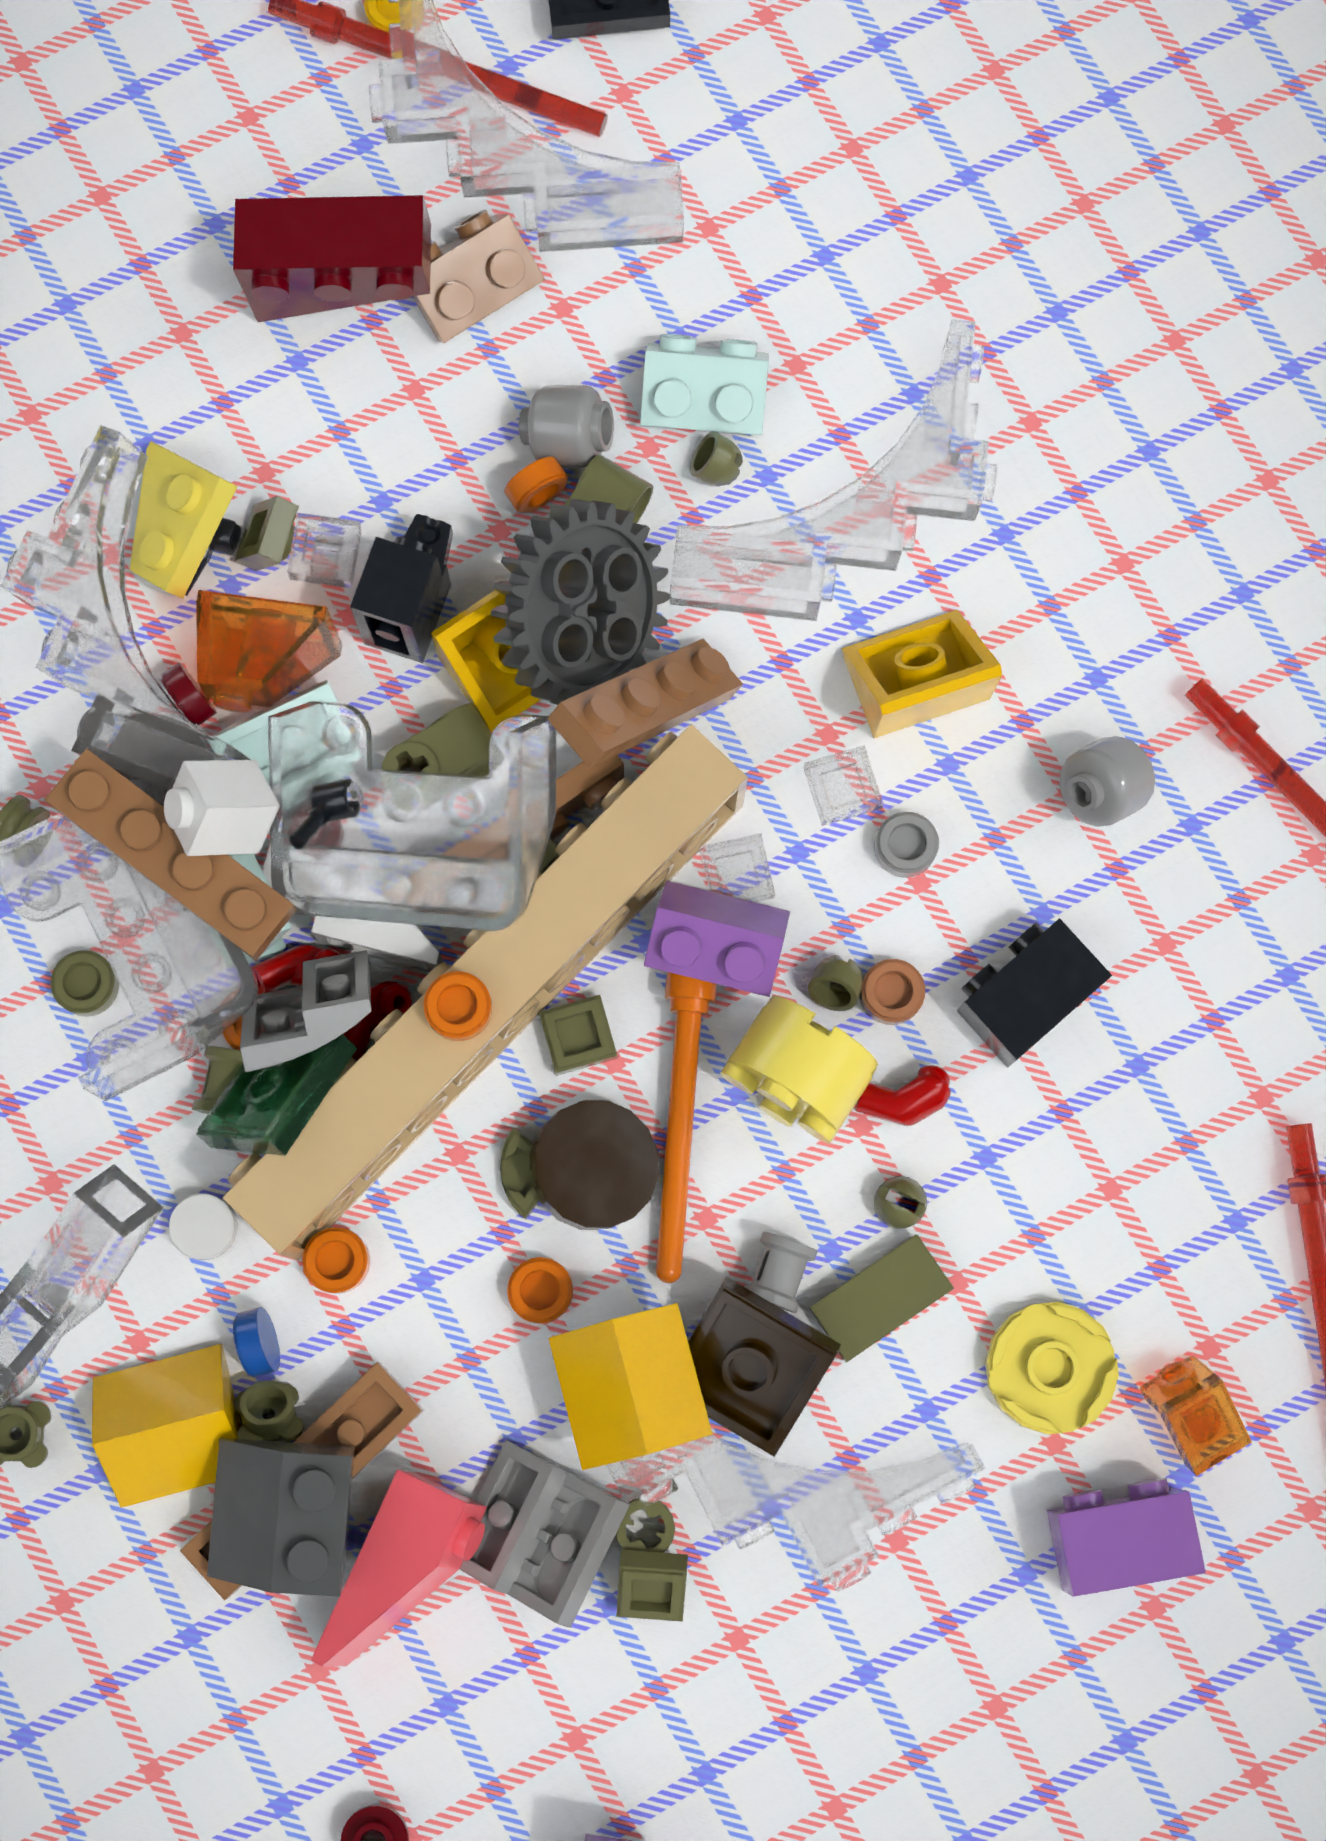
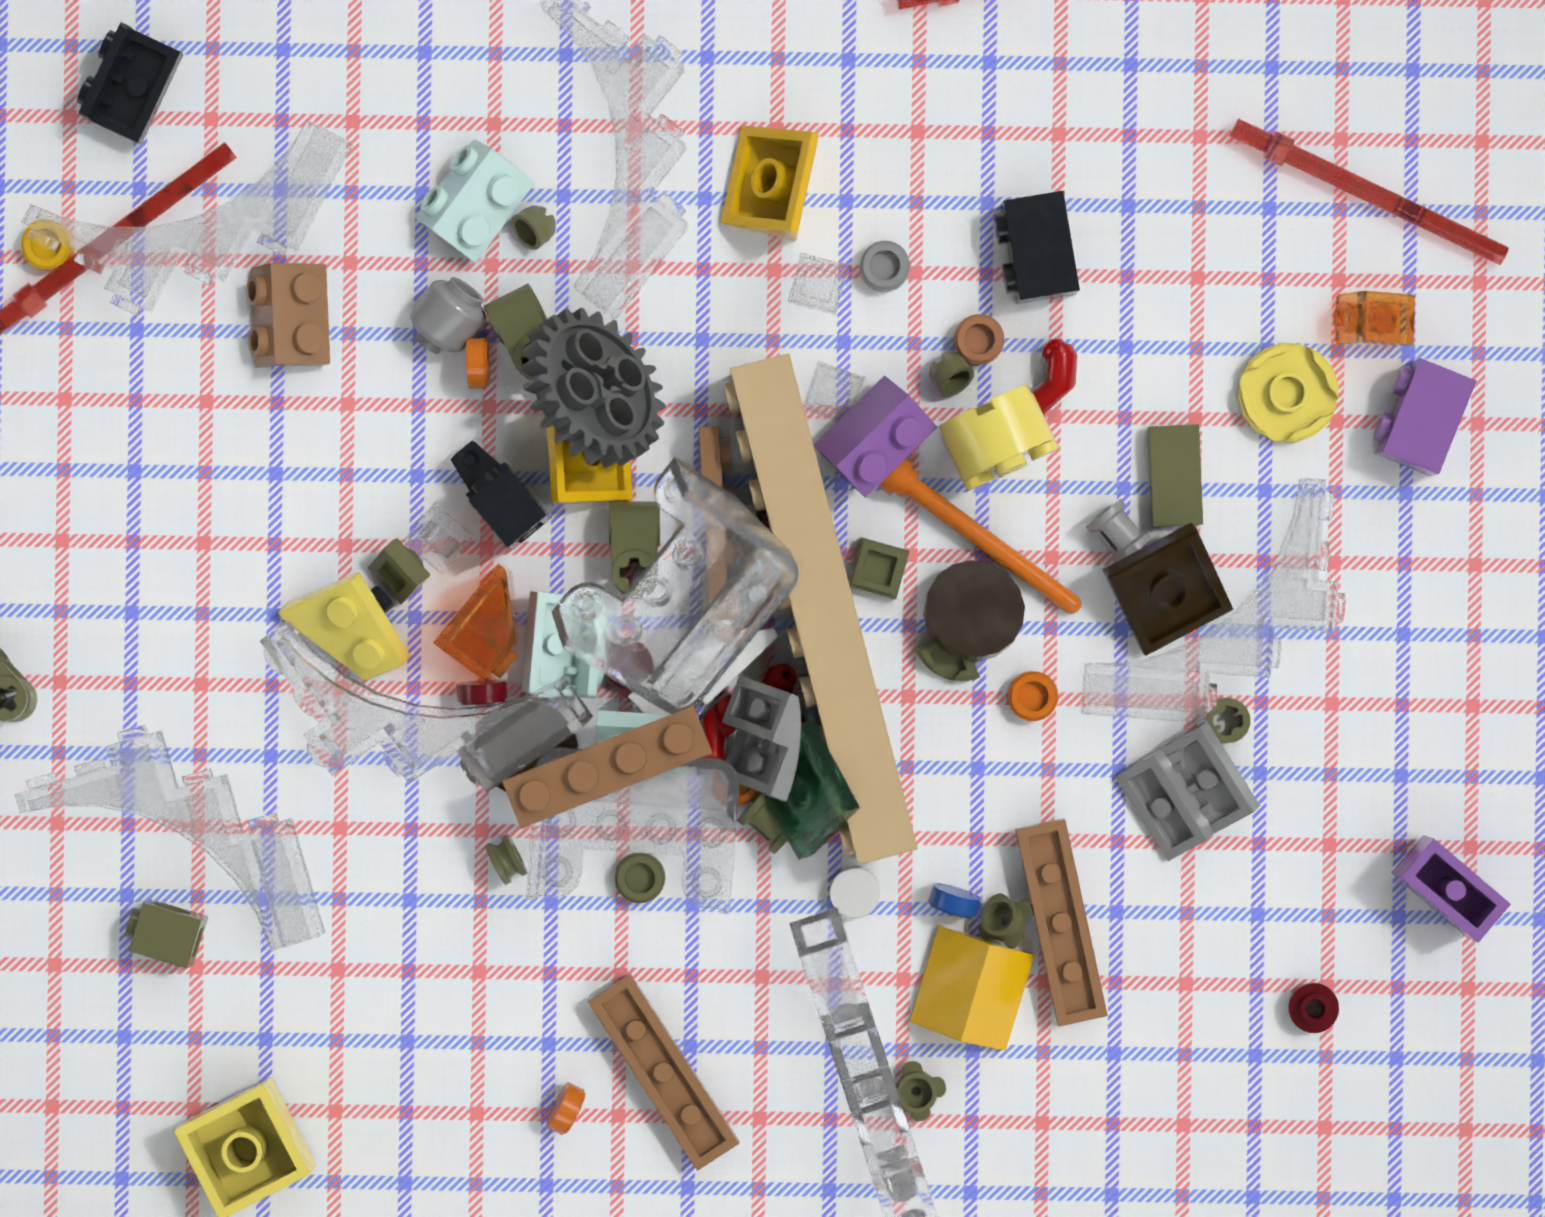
camera: 55 degrees left, 10 degrees up
white brick [164,760,280,856] -> none
dark grey slope [207,1438,355,1597] -> none
dark red wedge [233,195,431,322] -> none
black hand [289,779,360,849] -> none
orange tile [302,1227,370,1294] -> none
coral slope [310,1469,487,1666] -> none
orange tile [423,971,492,1041] -> none
medium nougat plate [547,638,743,769] -> none
yellow slope [548,1303,713,1470] -> none
olive tile [616,1550,688,1622] -> none
olive hinge [874,1176,927,1229] -> none
light grey head [1059,736,1155,827] -> none

